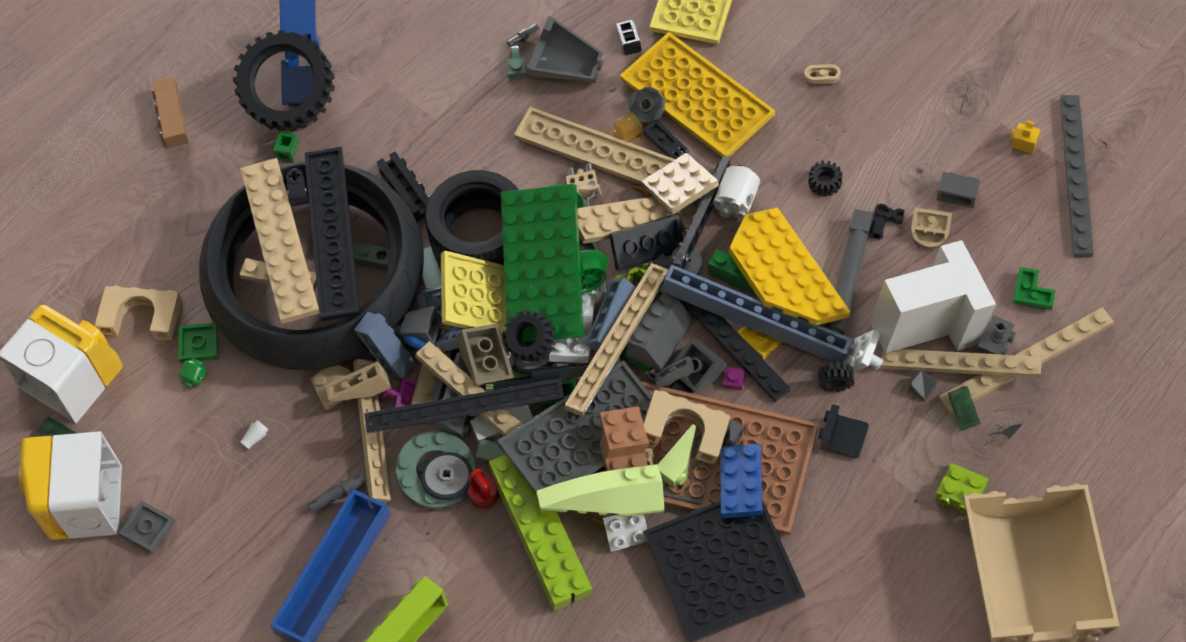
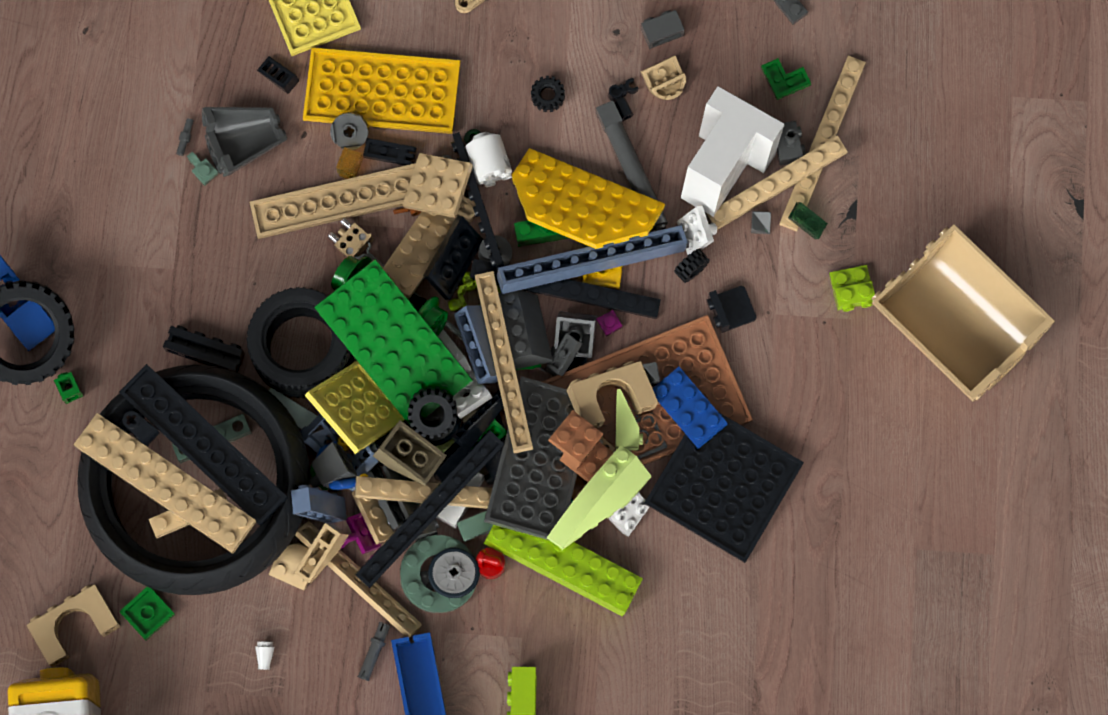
camera: 40 degrees left, 15 degrees up
green head [178,358,207,388] -> none

